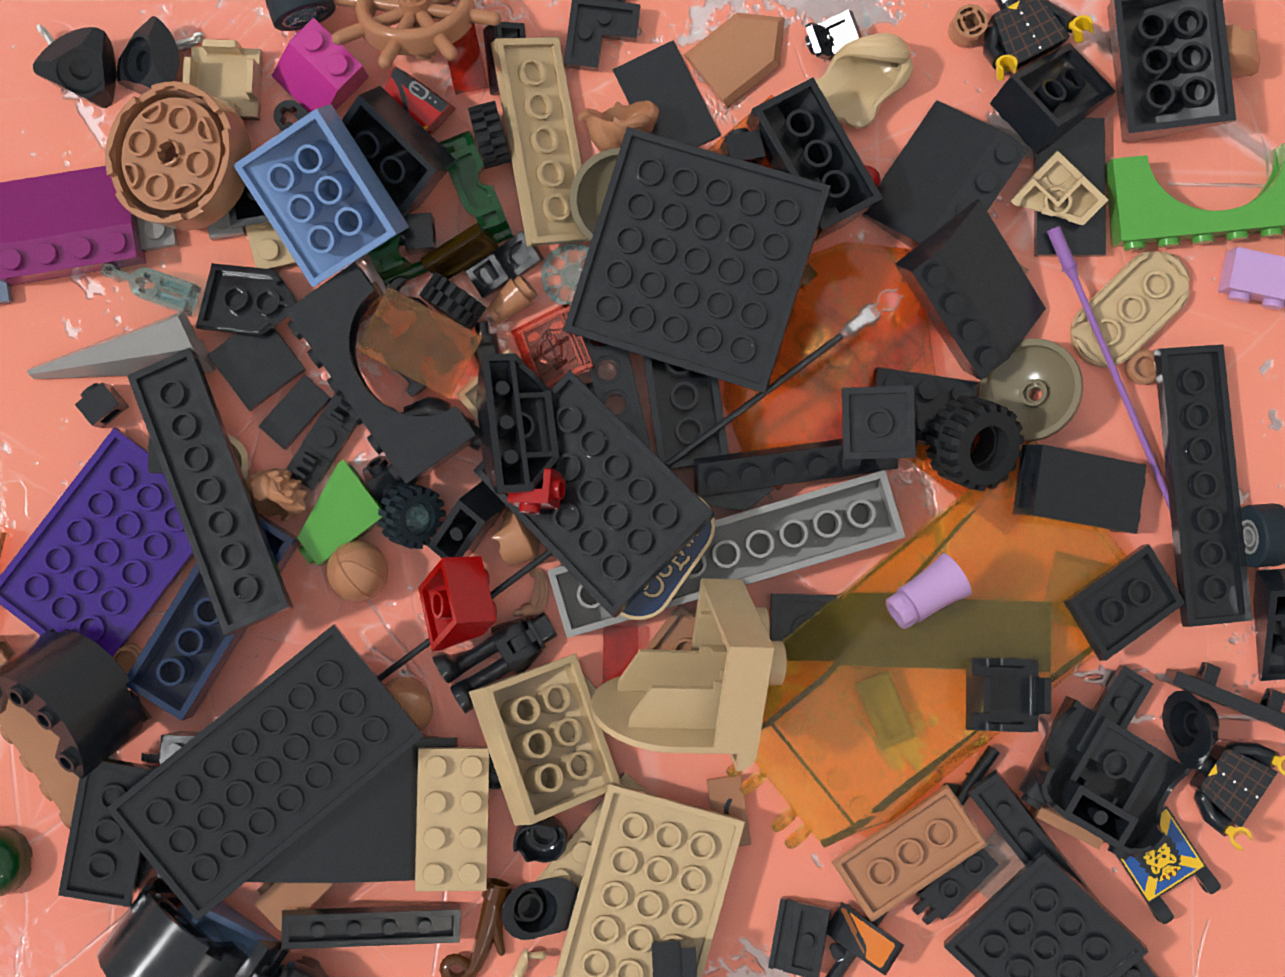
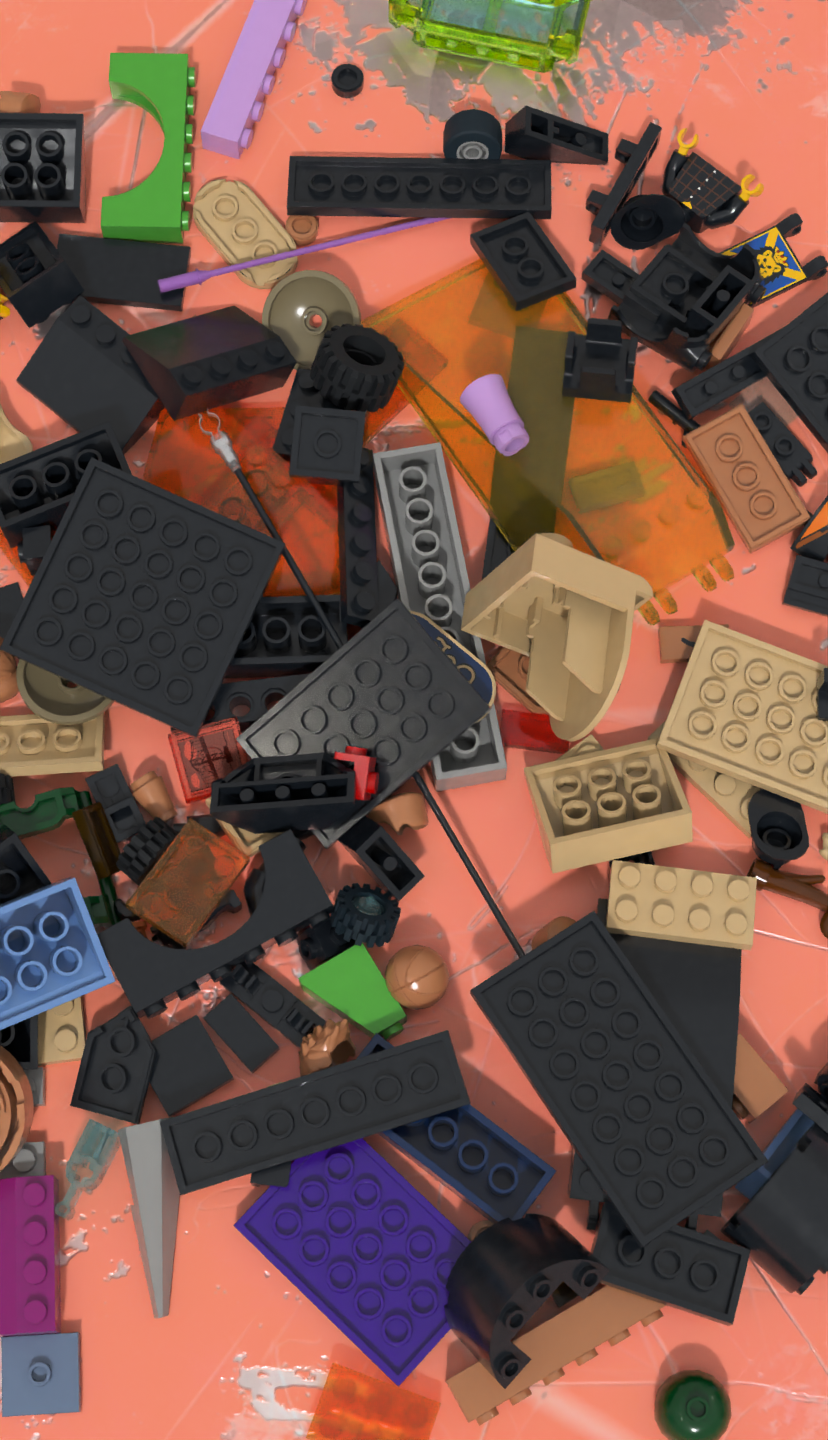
camera: 85 degrees left, 15 degrees down
black plate [74,382,129,428] -> none
black plate [281,904,461,950] -> none
black plate [400,212,437,255] -> none
red slope [418,556,497,652] -> none
black piece [432,612,558,713] -> none
nougat piece [513,568,548,618] -> none
black hair [513,816,568,863] -> none
clear light blue wheel [541,244,589,308] -> none
tan slope [1010,150,1109,225] -> none
black panel [1012,445,1147,534] -> none

